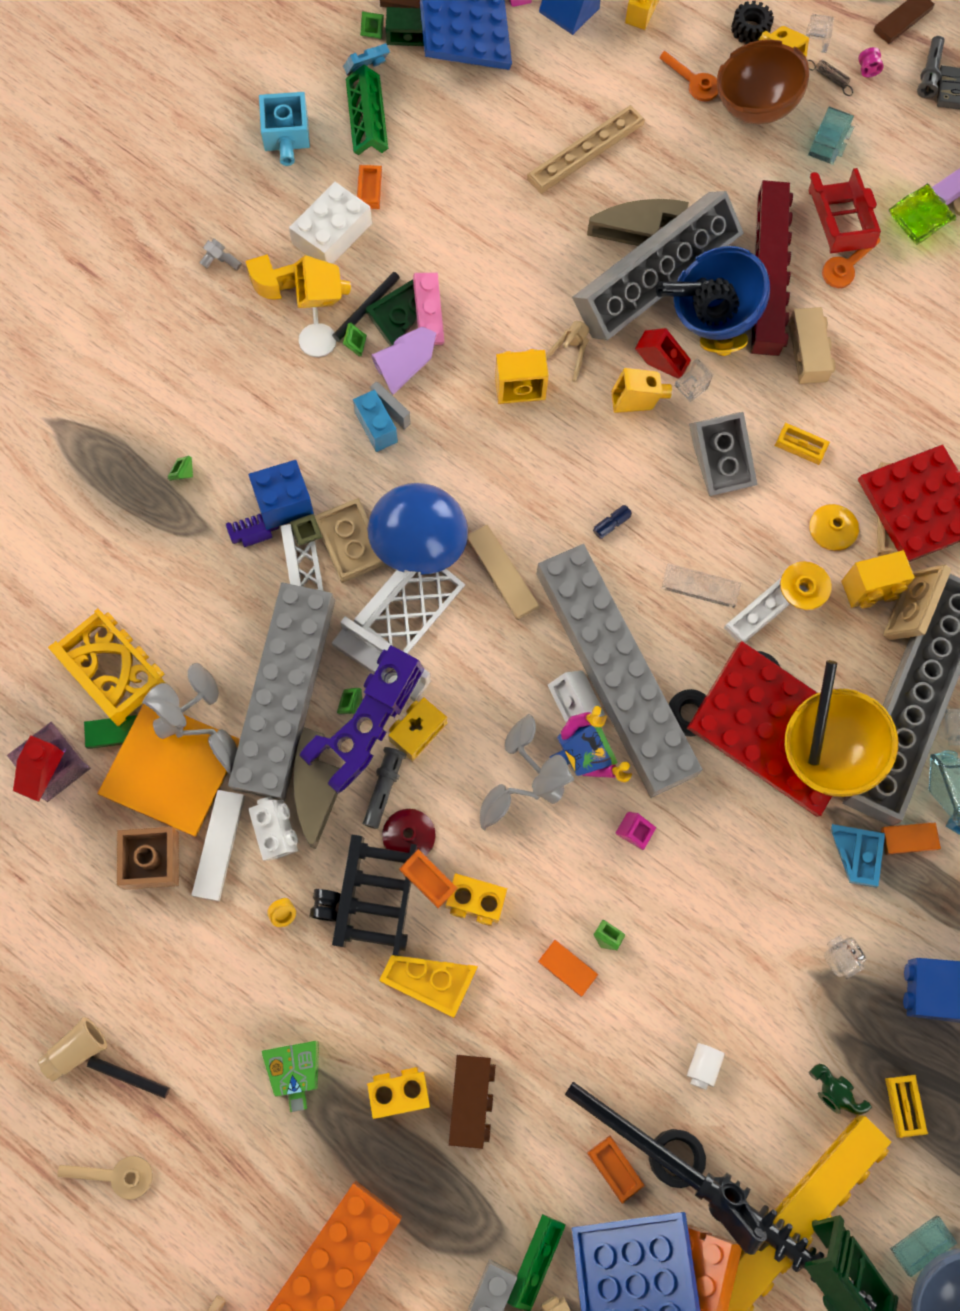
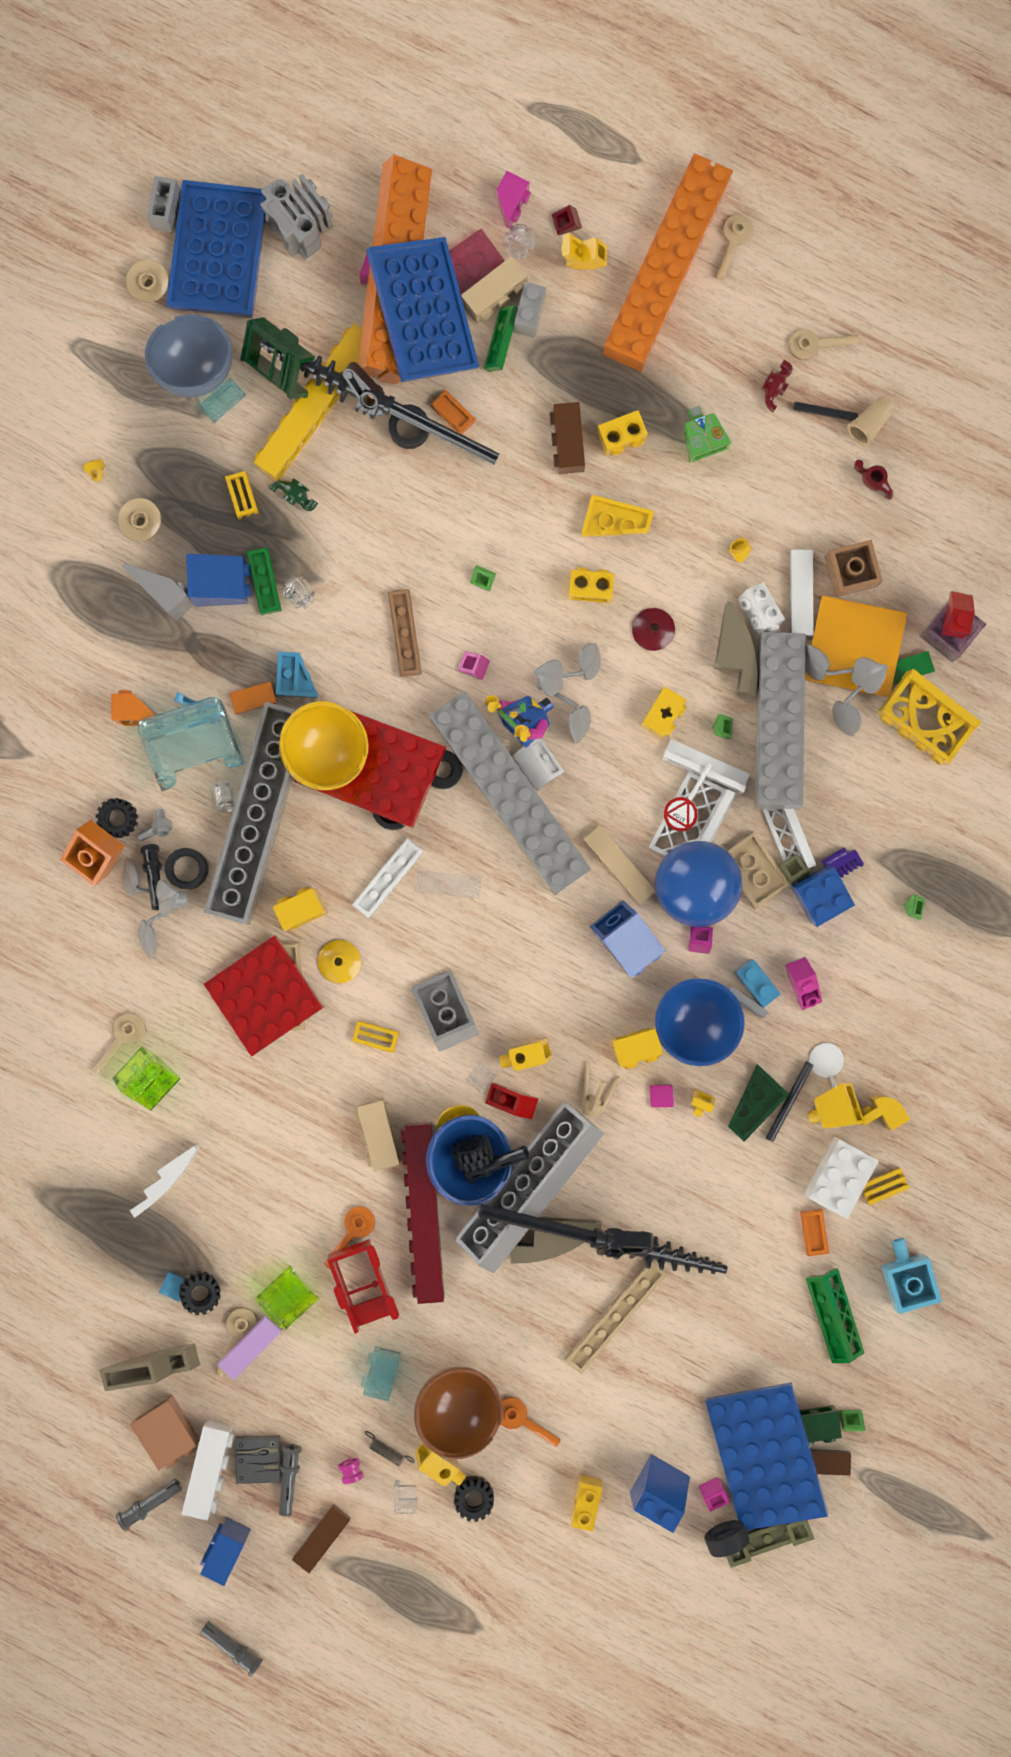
camera: 175 degrees right, 15 degrees up
light grey piece [200,239,242,271] -> none
dark purple brick [300,645,425,794] -> none
black wheel [309,889,341,922] -> none
black fence [332,835,418,956] -> none
dark azure wing [343,43,390,75] -> none
bright green slope [343,323,367,356] -> none
dark grey pin [362,747,407,829] -> none
lavender panel [371,327,436,395] -> none
orange tile [398,849,458,909] -> none
bright pink plate [413,273,444,345] -> none
orange tile [538,940,598,997] -> none
dark blue piece [593,505,632,539] -> none
white brick [687,1043,725,1090] -> none
yellow dish [780,561,832,610] -> none
black bar [808,660,837,765] -> none
tan tile [883,564,952,640] -> none
none -> green tile [247,547,282,616]
none -> medium nougat tile [388,589,422,678]
none -> black piece [478,1204,727,1274]
none -> slope [590,900,665,978]
none -> dark pink slope [649,1084,674,1107]
none -> blue piece [655,978,745,1067]
none -> piece [664,763,712,831]
none -> dark pink slope [688,927,713,954]
none -> yellow tile [691,1088,715,1118]
none -> dark red piece [762,360,793,413]
none -> dark pink slope [785,957,822,1010]
none -> dark red piece [854,460,893,500]
none -> yellow tile [862,1167,910,1205]

